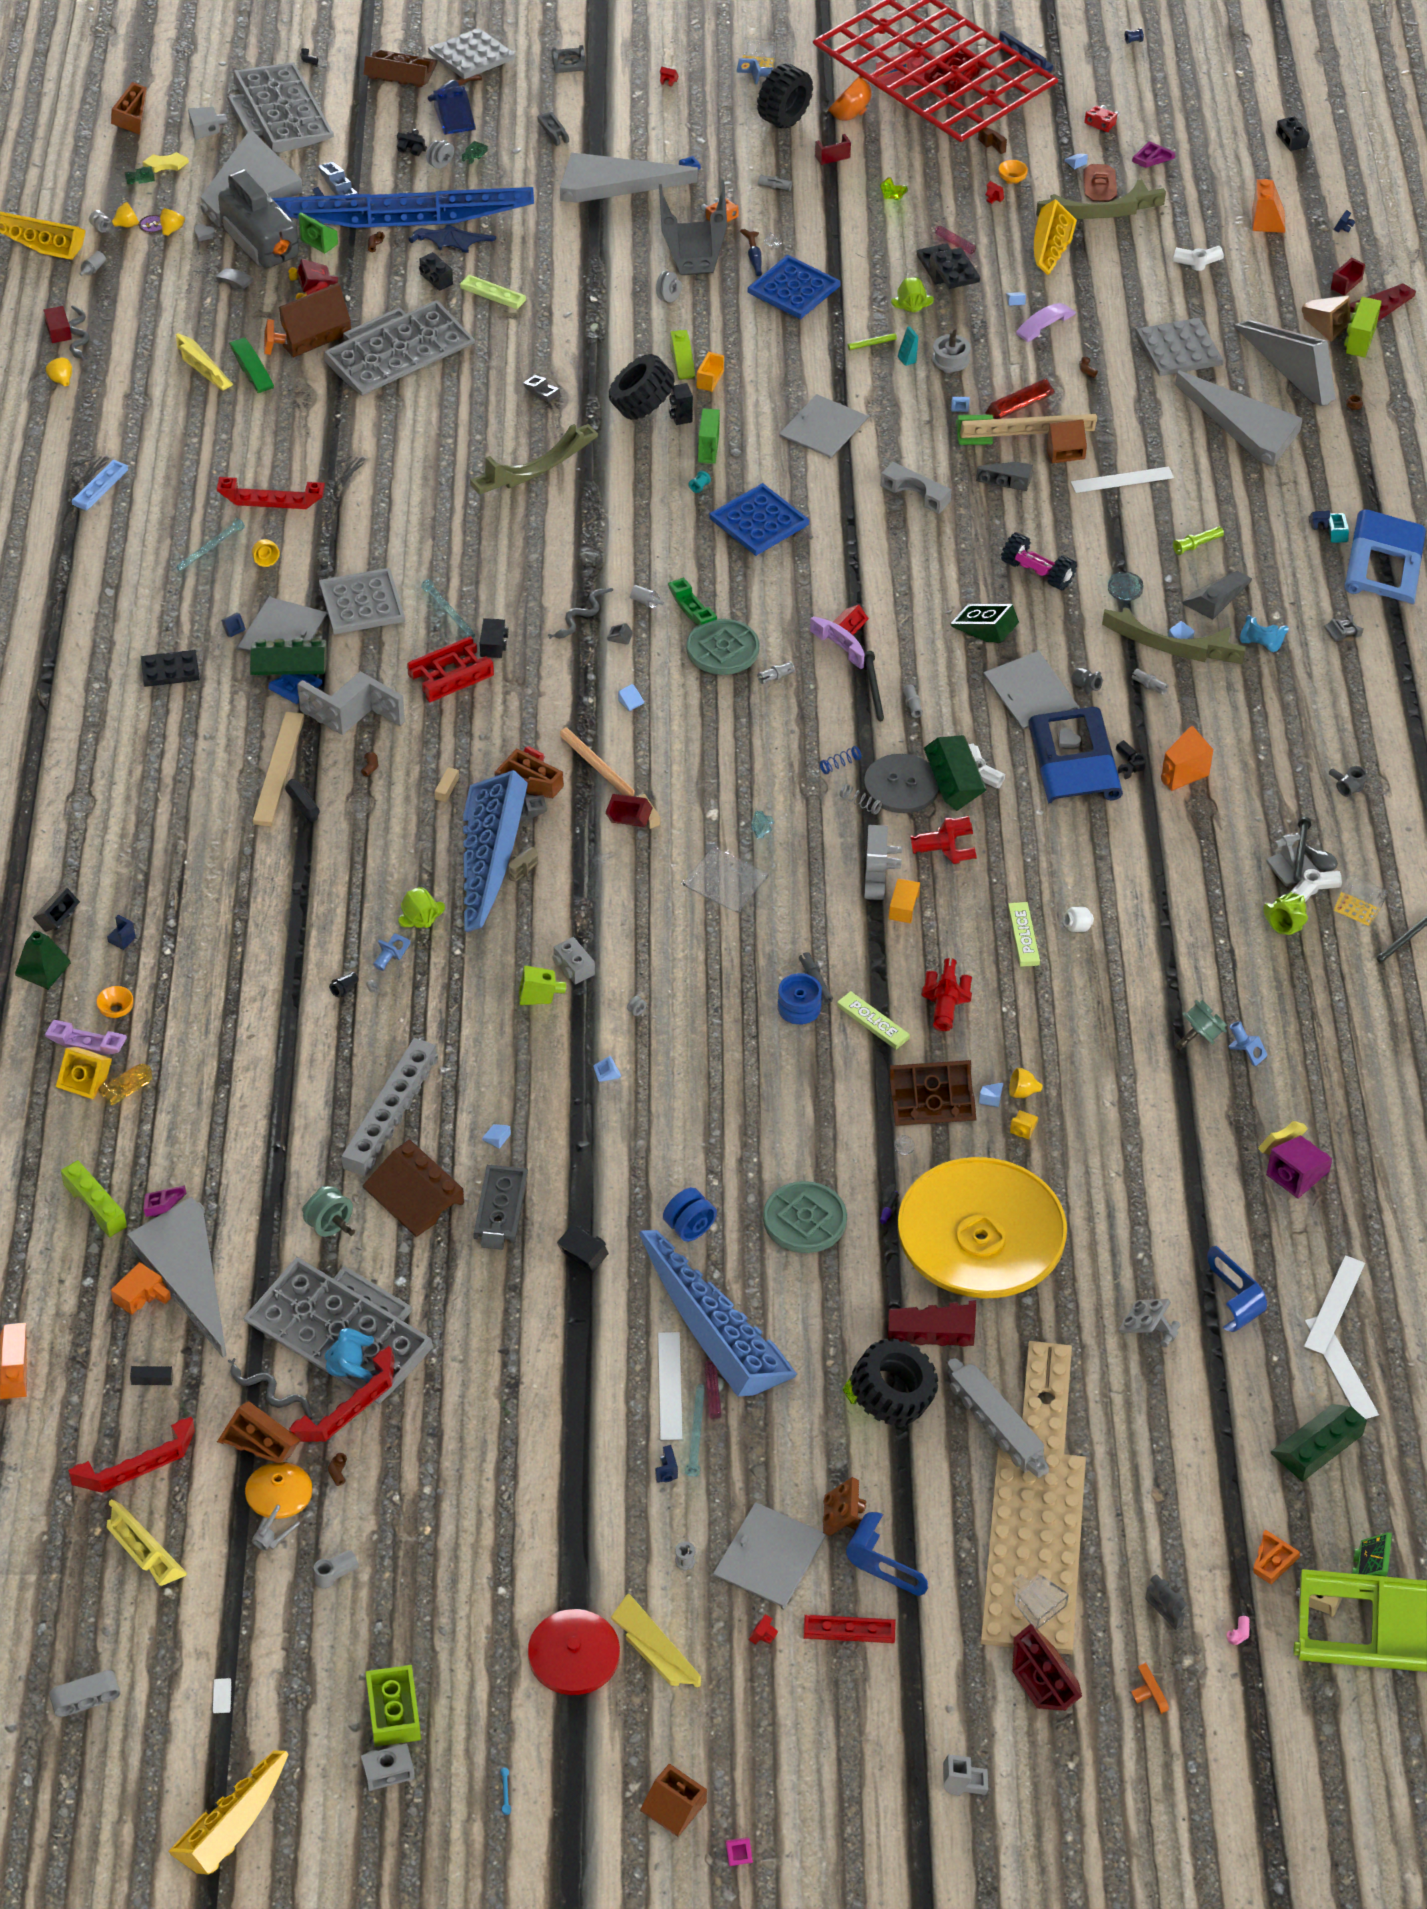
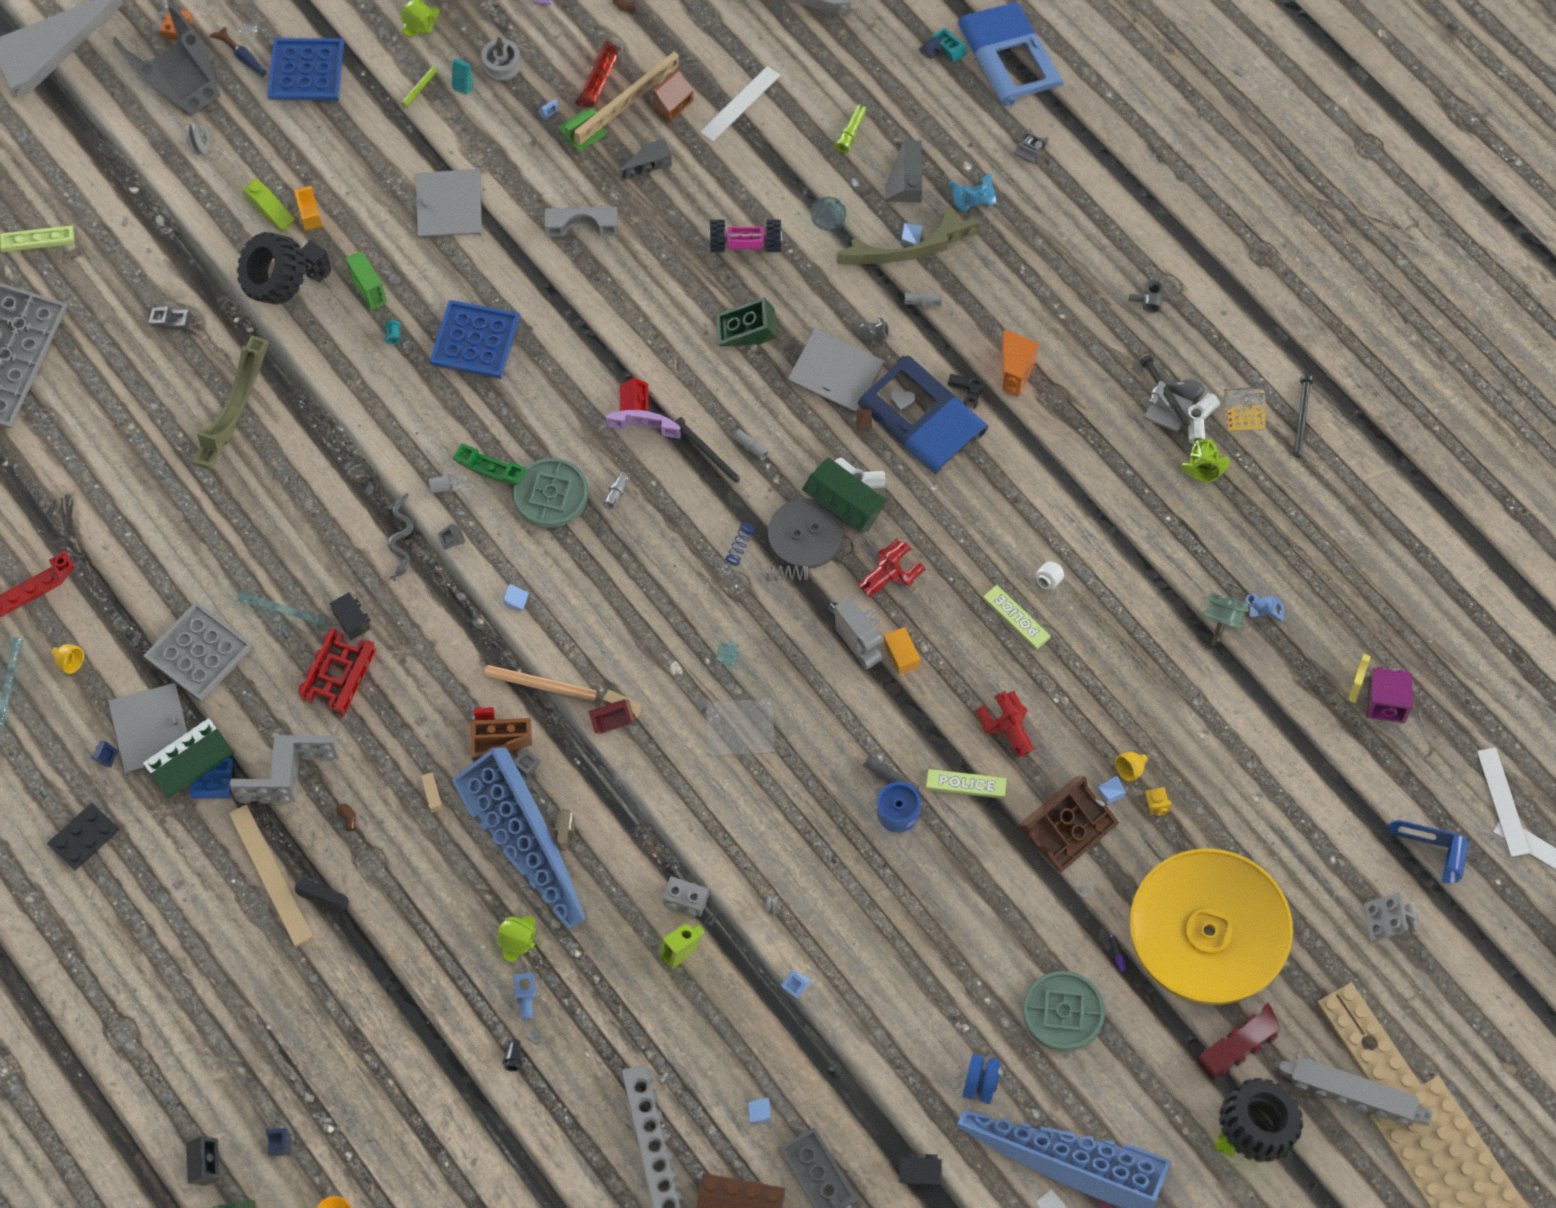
camera: 35 degrees left, 15 degrees up
none -> reddish brown slope [857,409,872,429]

